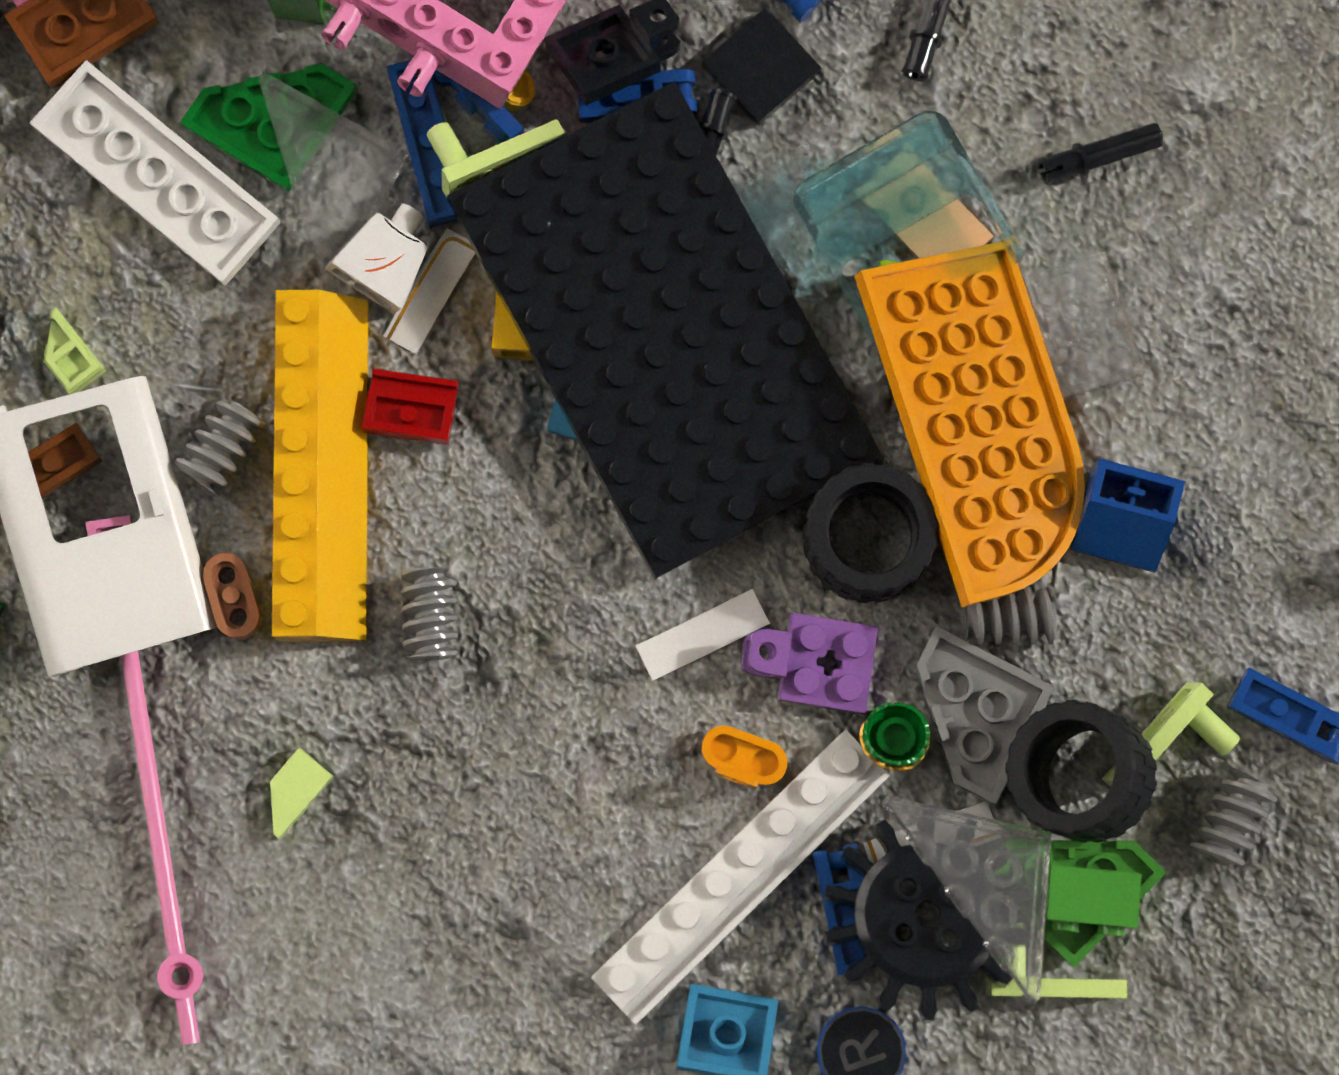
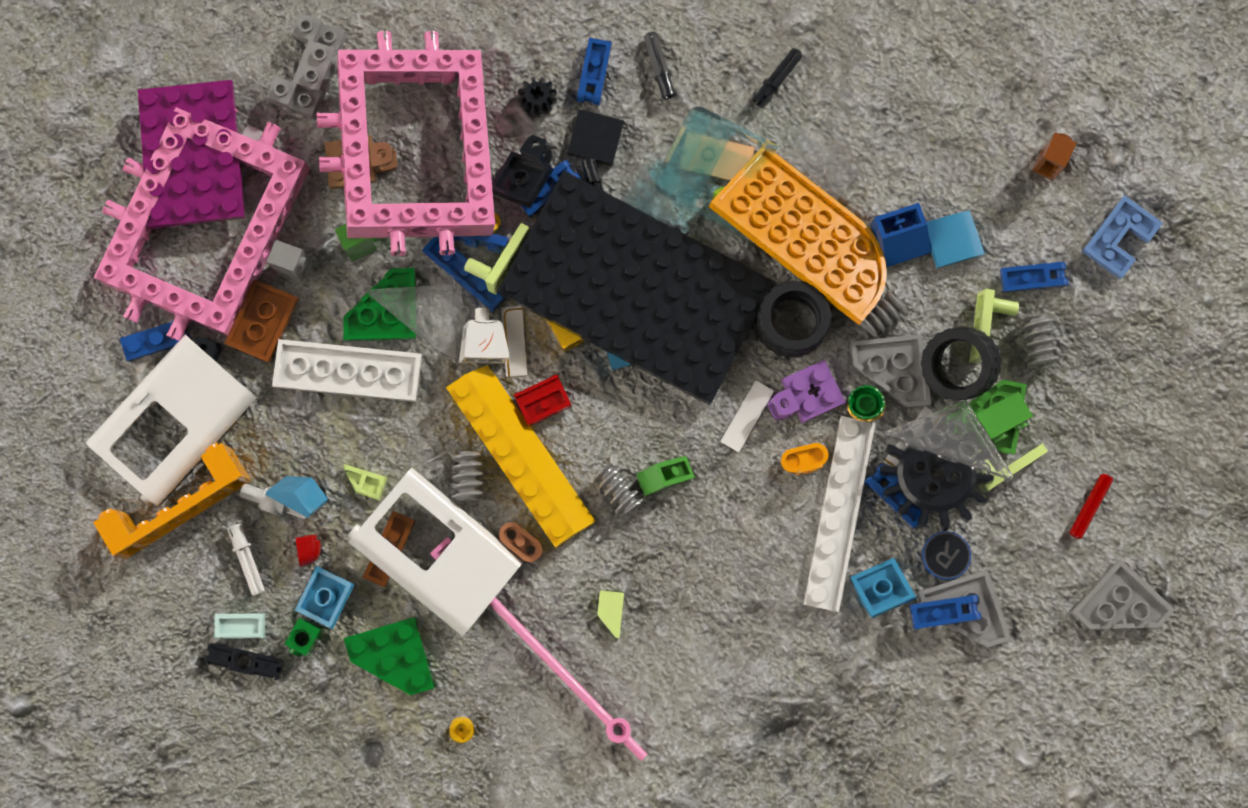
camera: 35 degrees left, 0 degrees up
none -> bright green slope [636,456,695,496]
none -> dark azure slope [927,210,985,269]

